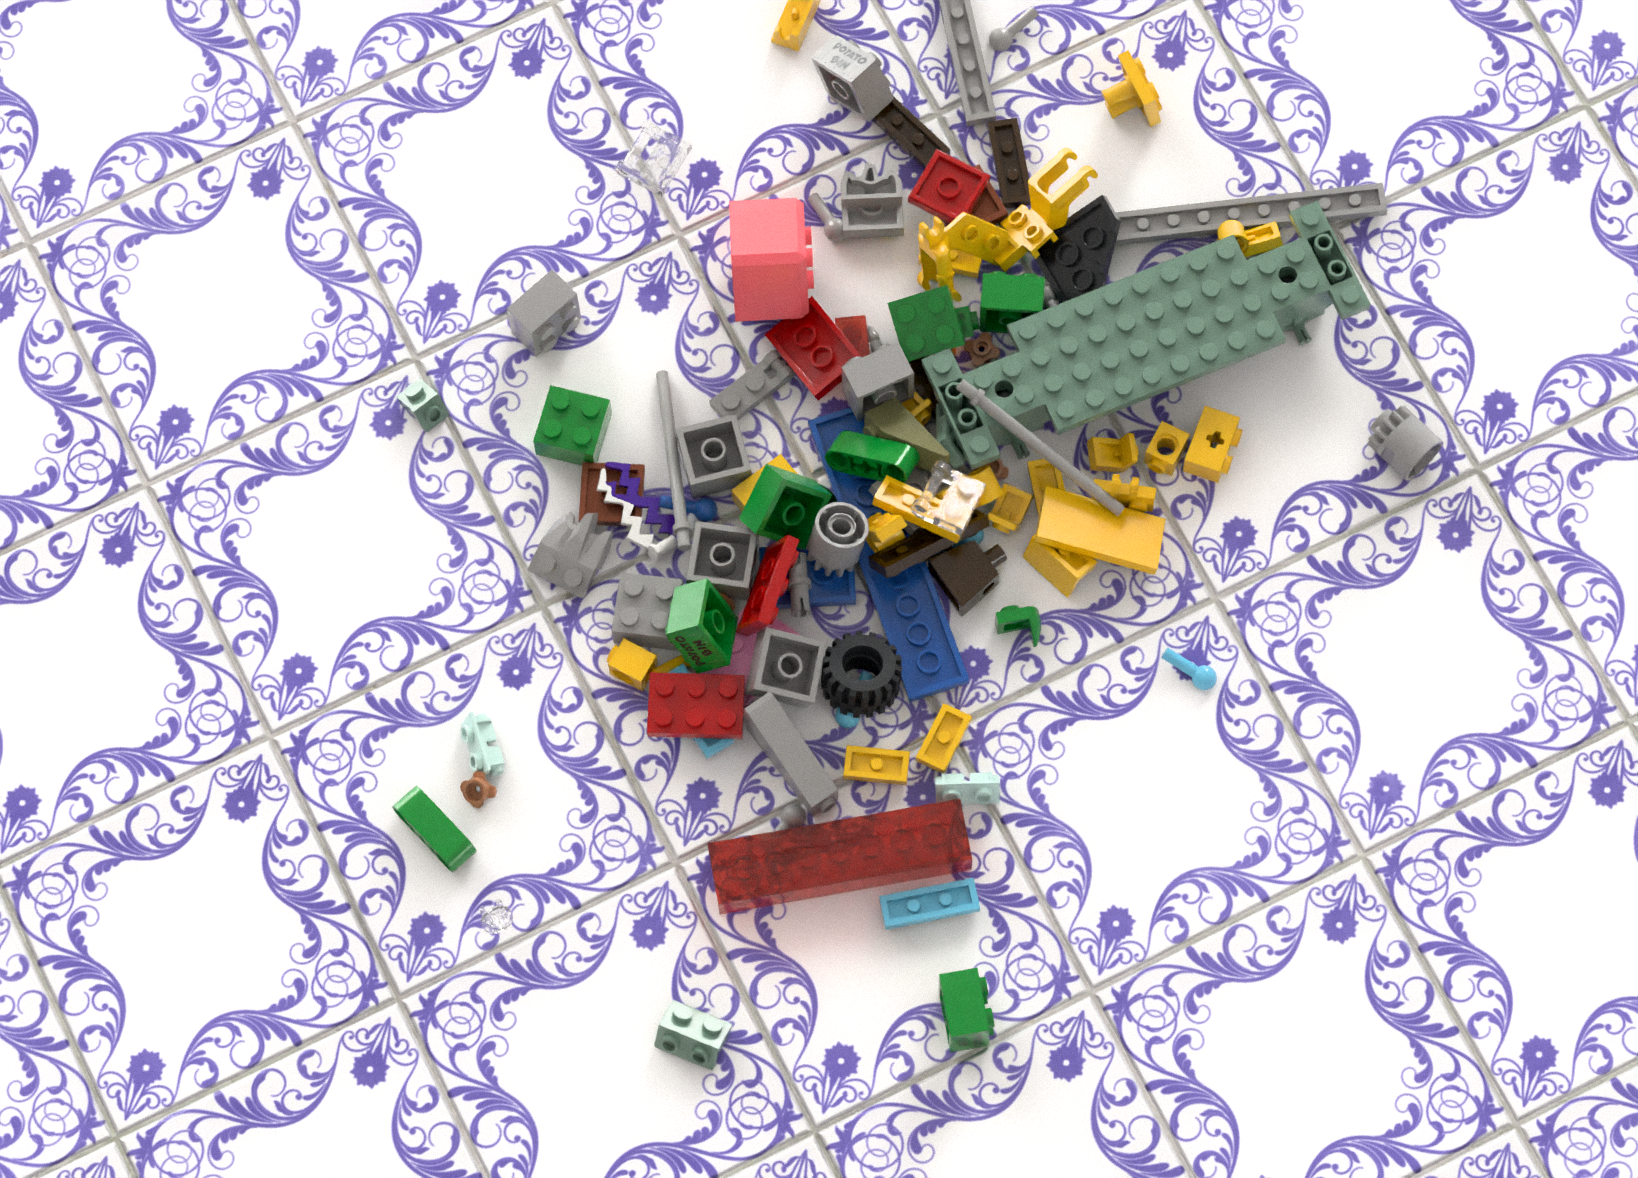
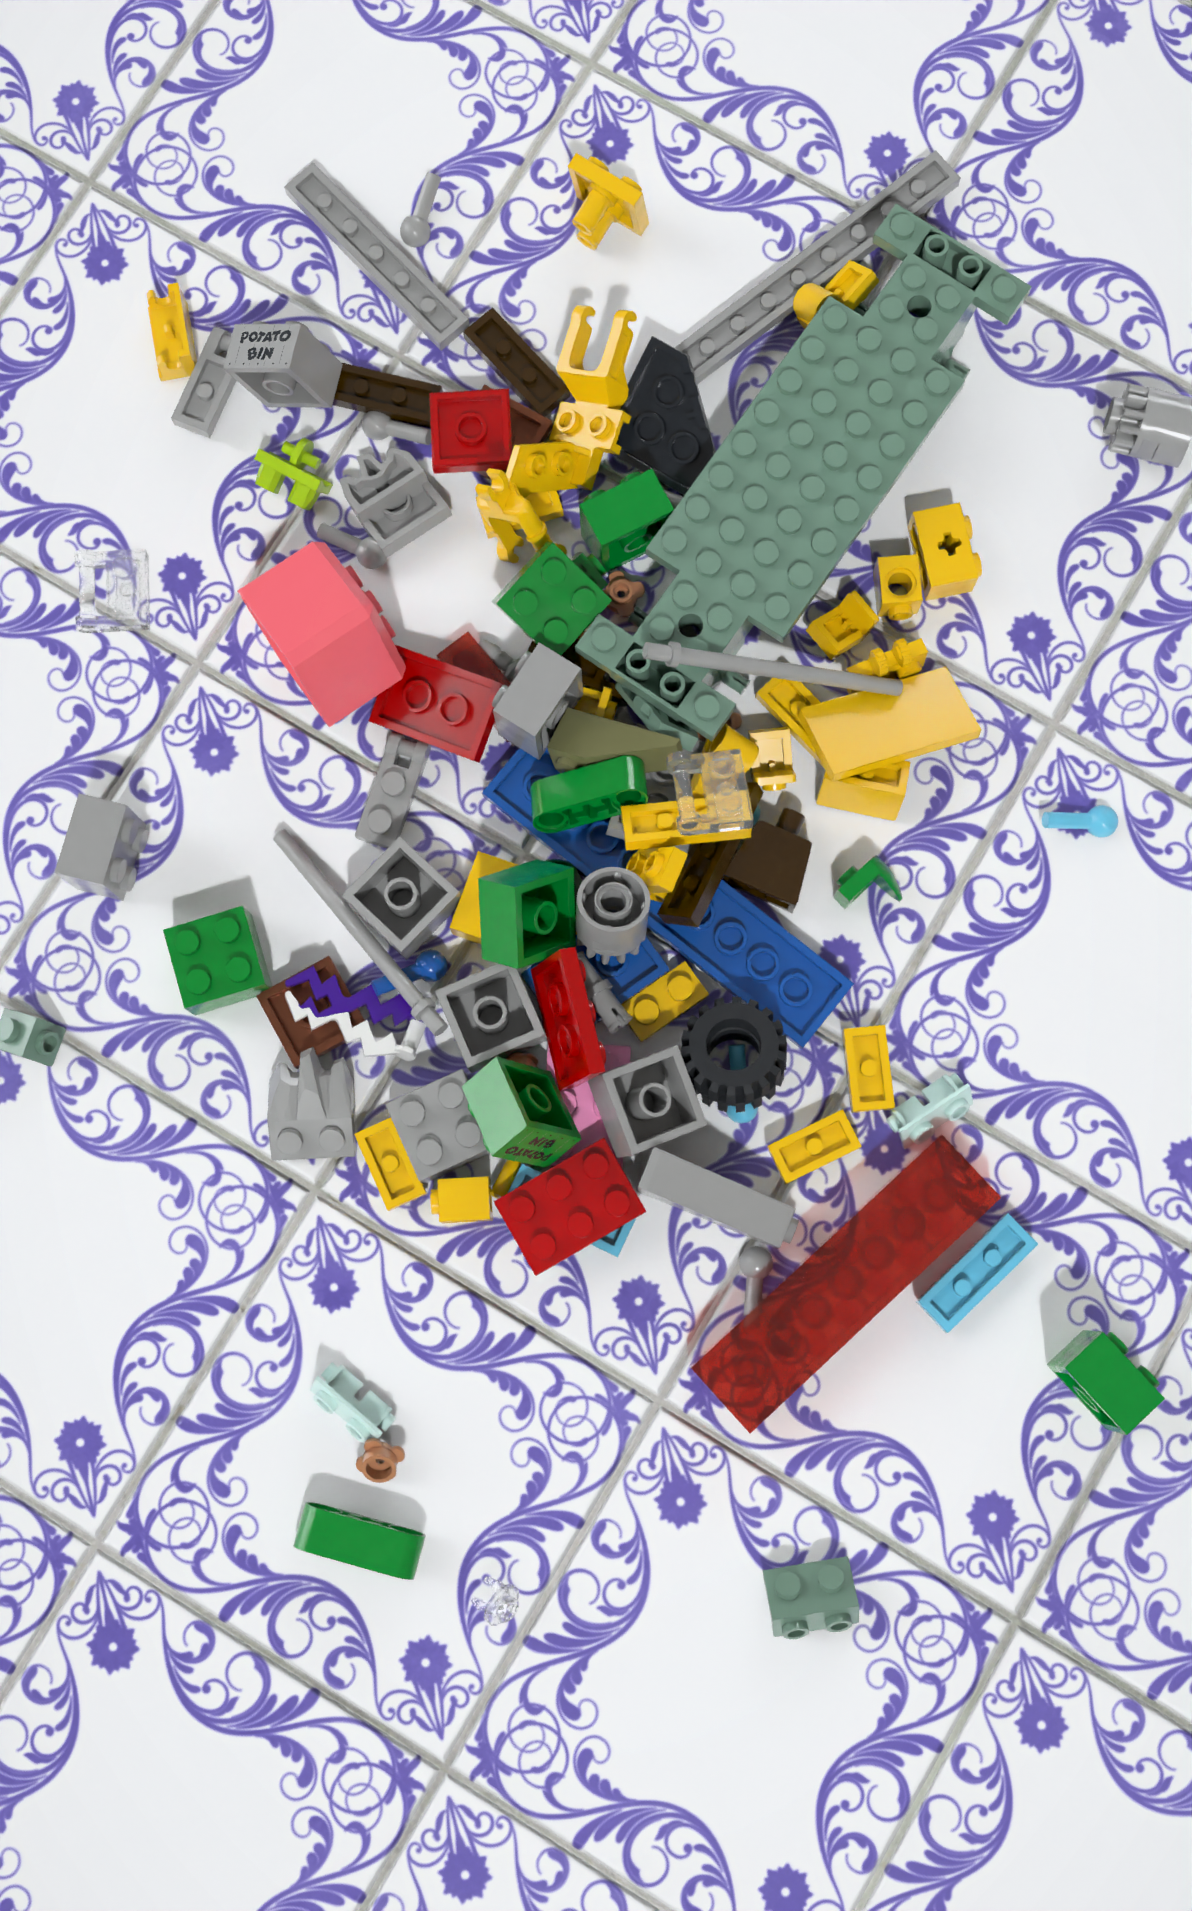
camera: 30 degrees left, 10 degrees up
none -> light grey plate [171,327,237,438]
none -> lime hips [254,438,333,511]
none -> yellow plate [354,1117,428,1211]
none -> light grey bar [362,411,431,445]
none -> yellow plate [622,961,709,1043]

